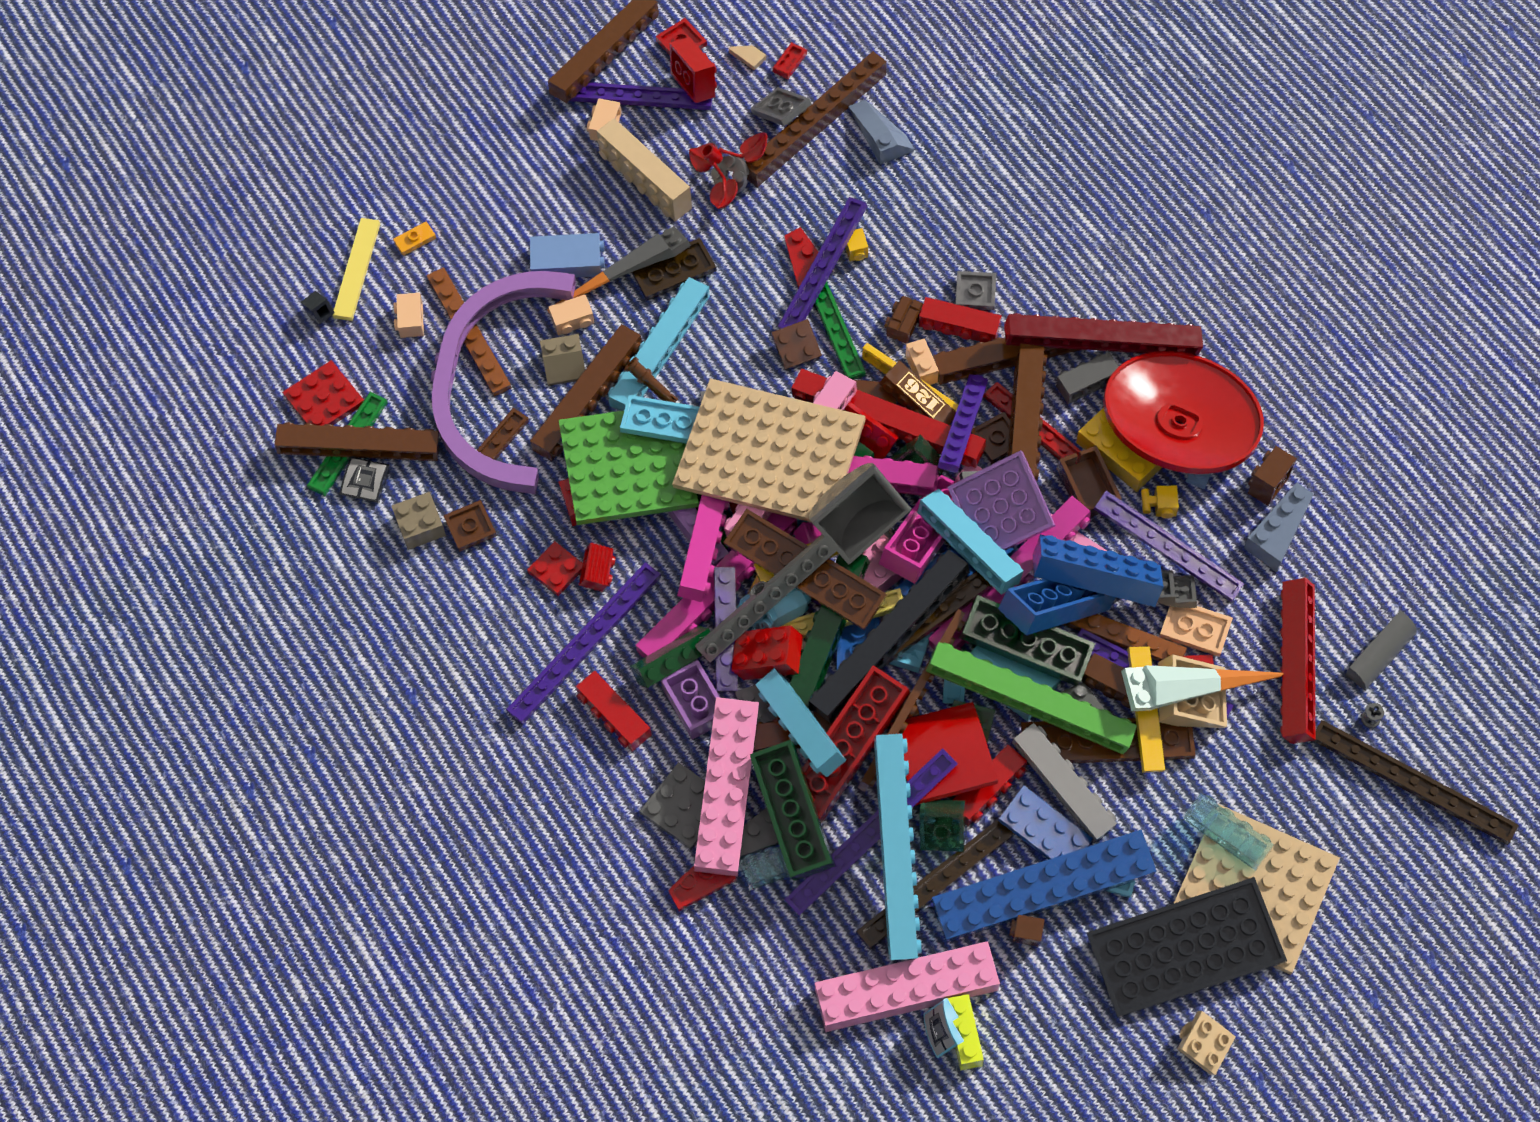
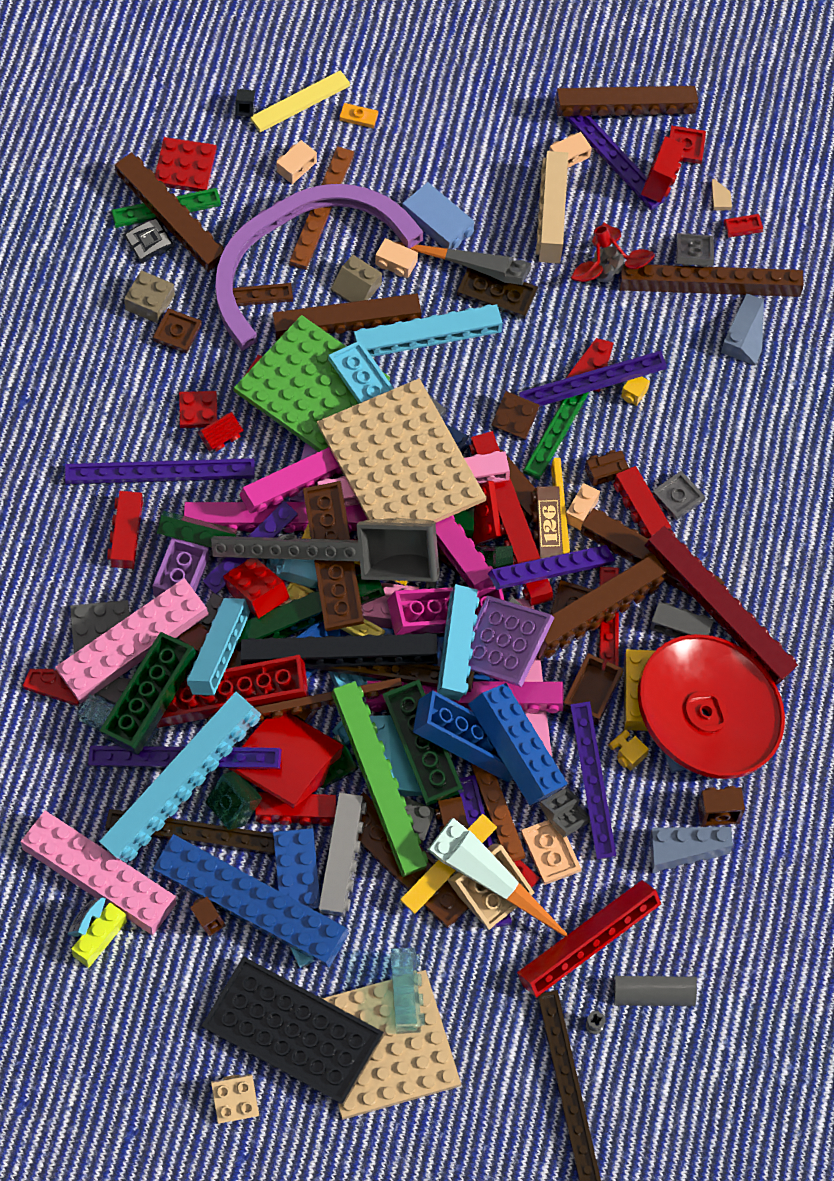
camera: 40 degrees right, 0 degrees up
reddish brown pin [624,357,678,403] -> none

